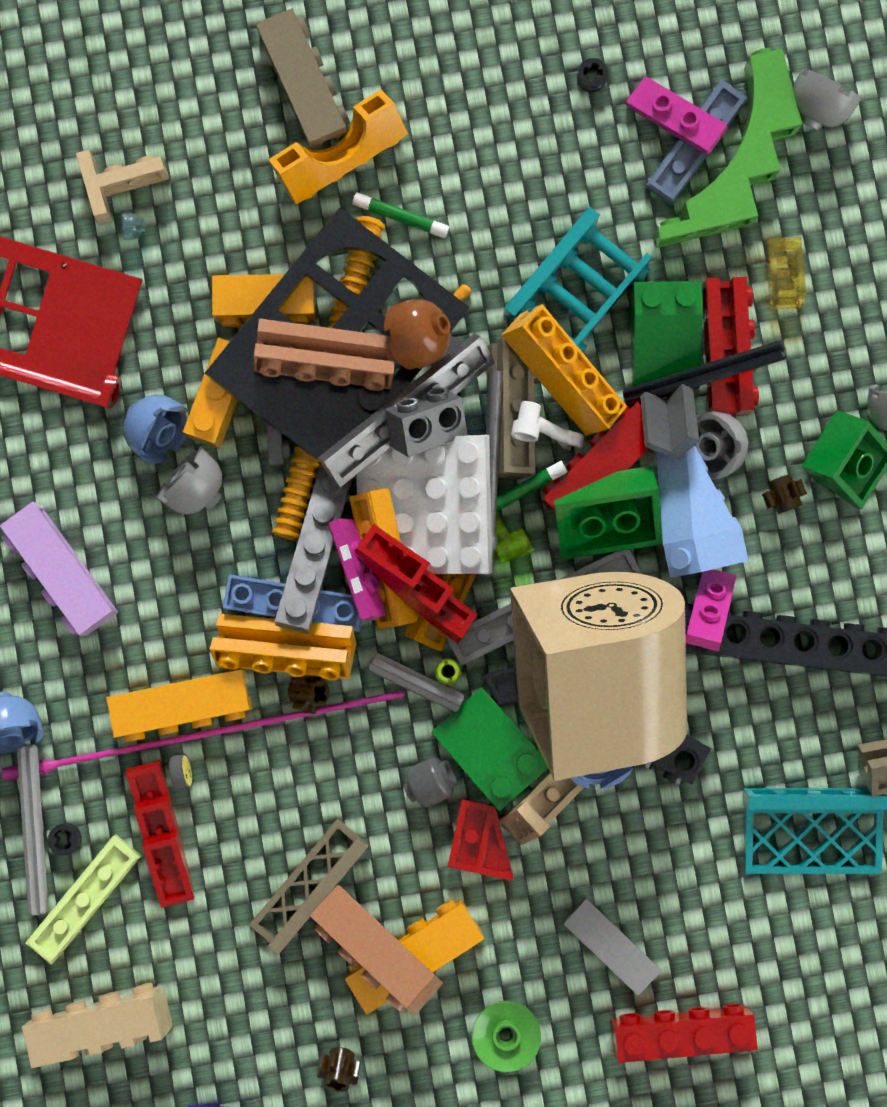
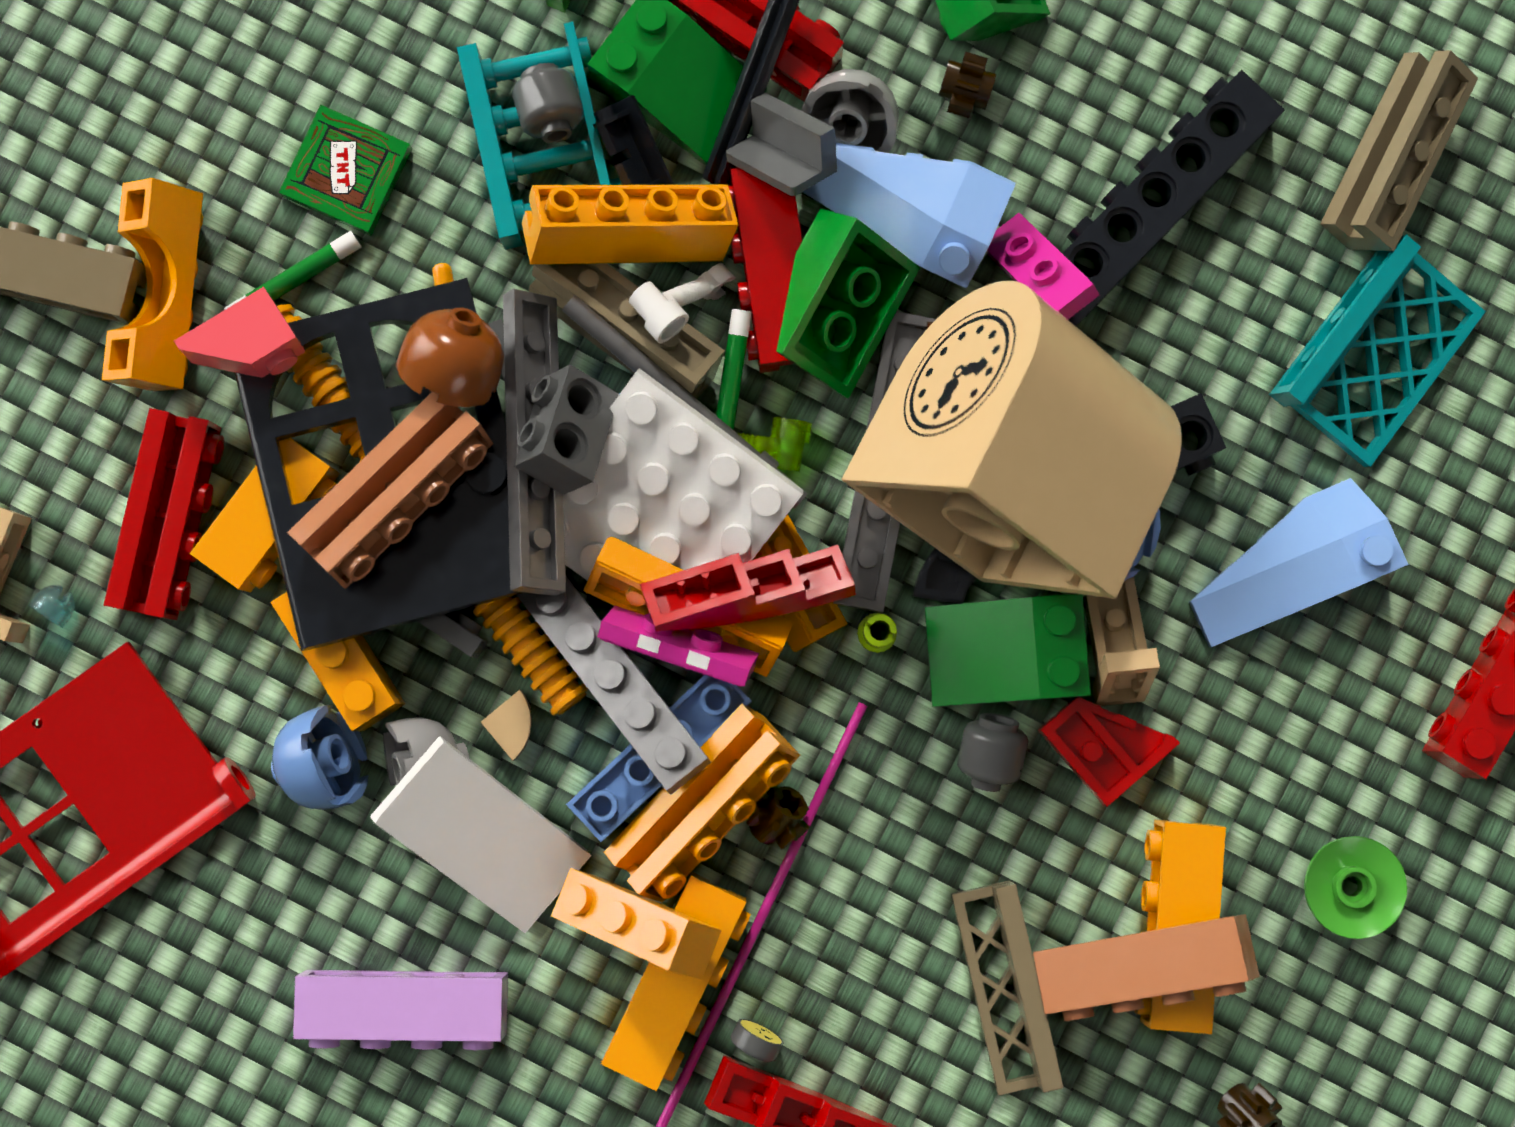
camera: 55 degrees left, 0 degrees up
light grey axle [368,653,464,712] -> none
light grey tile [562,897,662,996] -> none
none -> red brick [103,408,224,620]
none -> coral slope [174,287,306,378]
none -> green tile [279,104,412,236]
none -> white tile [370,736,591,933]
none -> tan tile [481,690,532,761]
none -> dark grey head [512,63,584,143]
none -> light orange brick [551,868,721,980]
none -> black hinge [593,95,674,185]
none -> light blue wedge [1189,478,1409,648]

